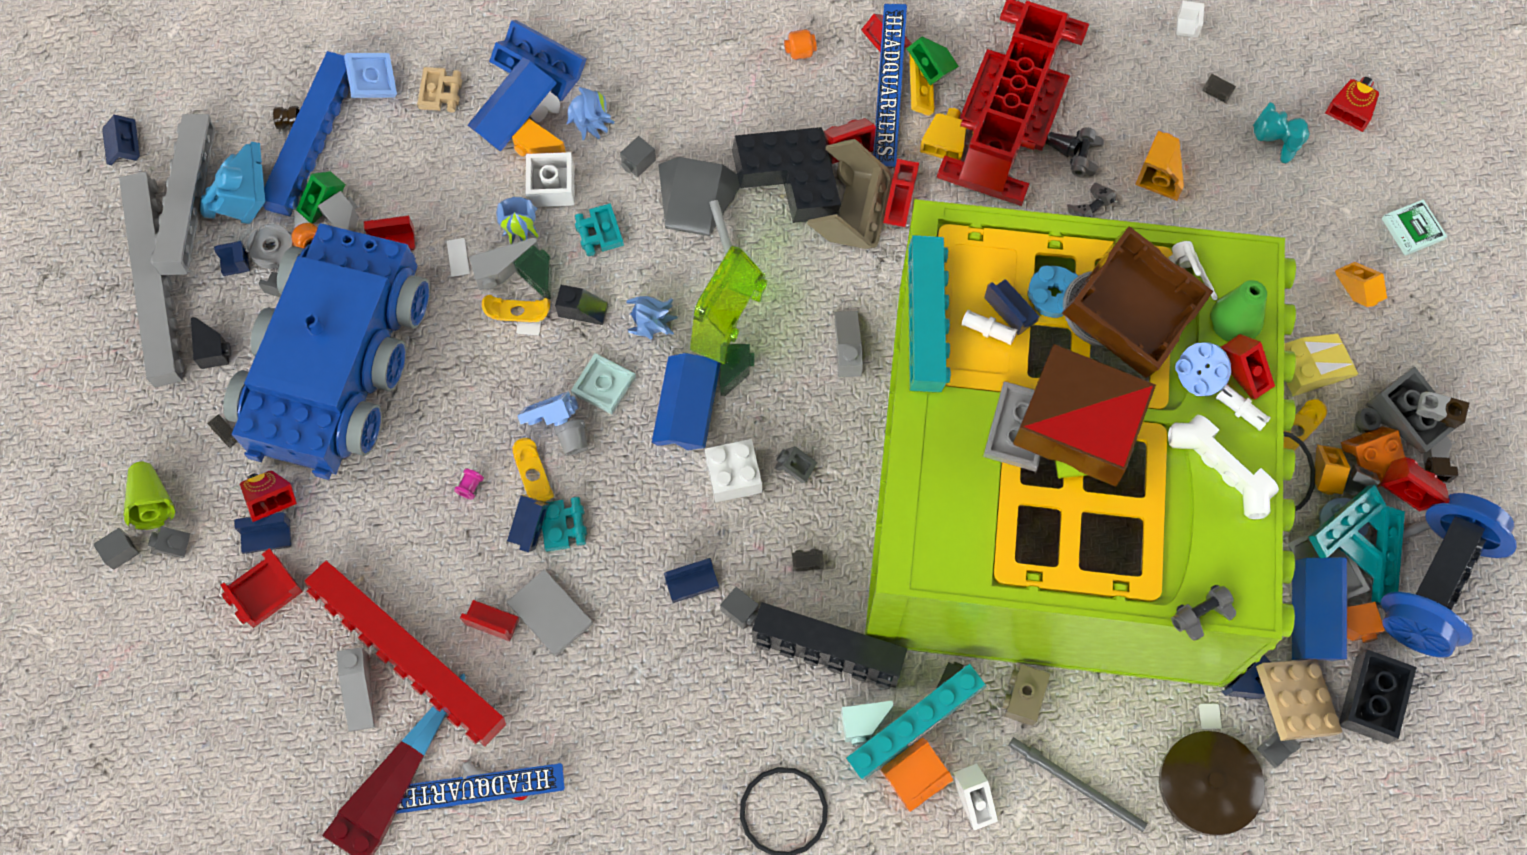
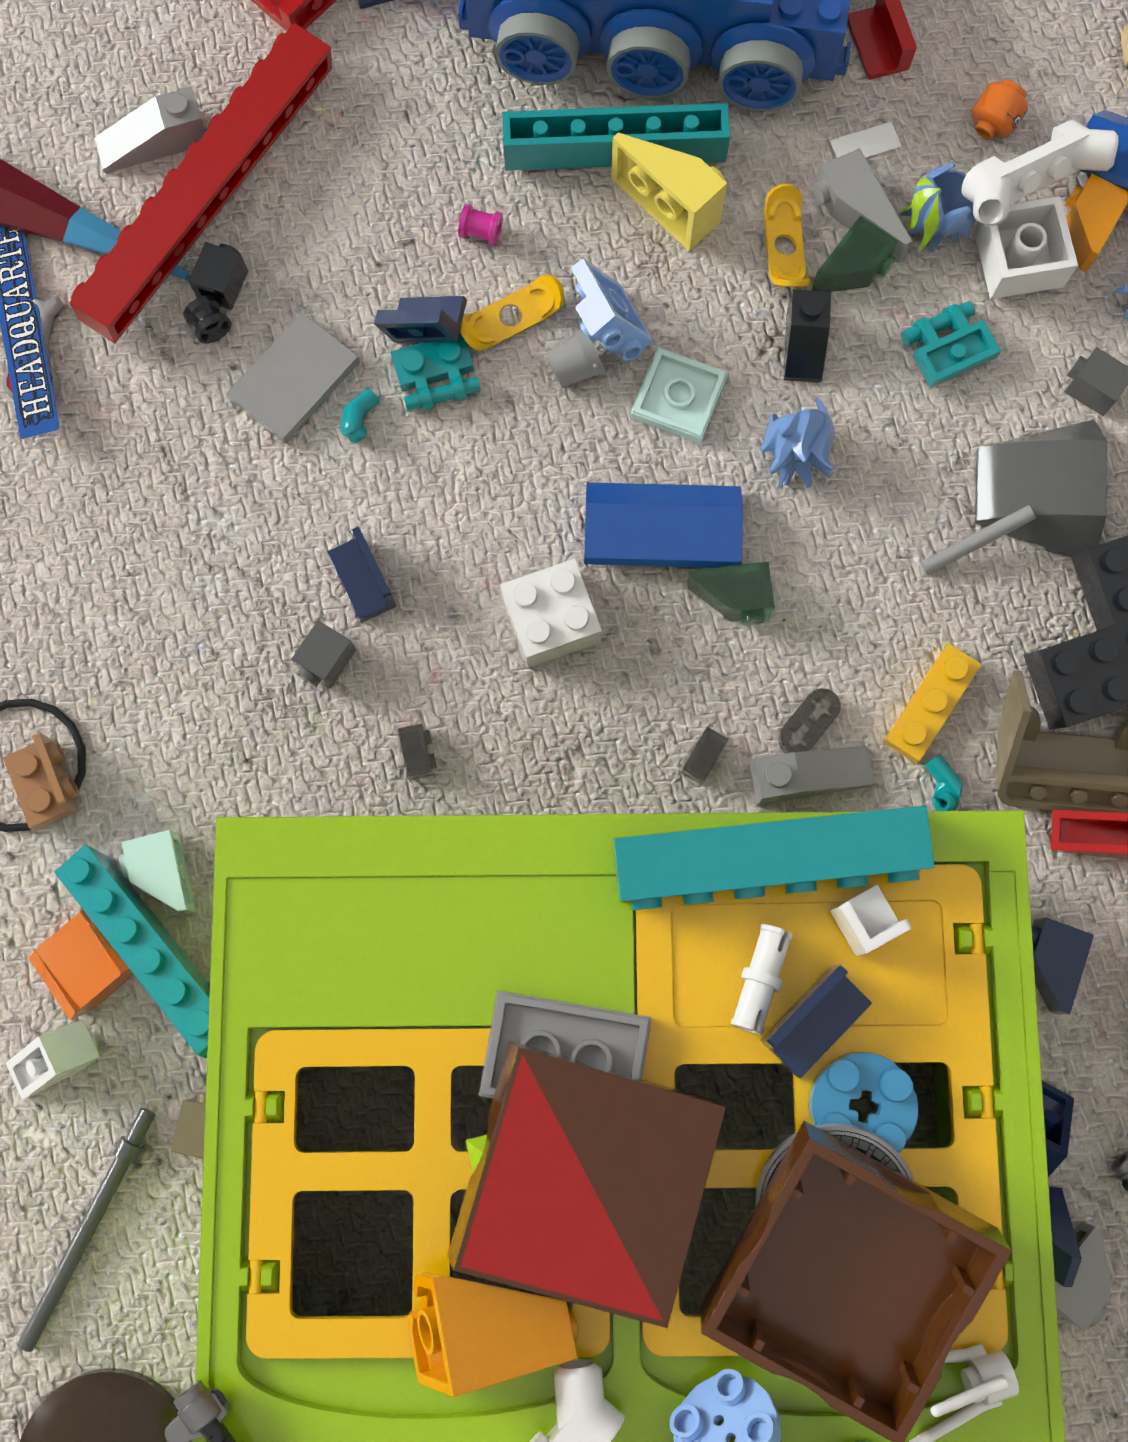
camera: 85 degrees right, 10 degrees up
red panel [460,600,520,642] -> none
white sticker [516,320,542,335] -> none
clear neon green windscreen [690,245,768,364] -> none
black brick [752,602,908,689] -> none
dark grey bracket [775,446,818,483] -> none
none -> medium nougat bracket [3,732,79,831]
none -> black wheel [183,295,232,344]
none -> black brick [188,242,248,310]
none -> teal arm [340,388,380,443]
none -> light orange slope [408,1272,578,1397]
none -> teal brick [502,103,730,171]
none -> light yellow slope [611,133,727,251]
none -> clear smoke piece [681,727,729,785]
none -> clear smoke beam [778,688,841,754]
none -> white panel [830,885,912,956]
none -> yellow plate [883,643,982,764]
none -> teal arm [924,753,963,811]
none -> white plate [962,120,1119,226]
none -> orange head [971,79,1028,140]

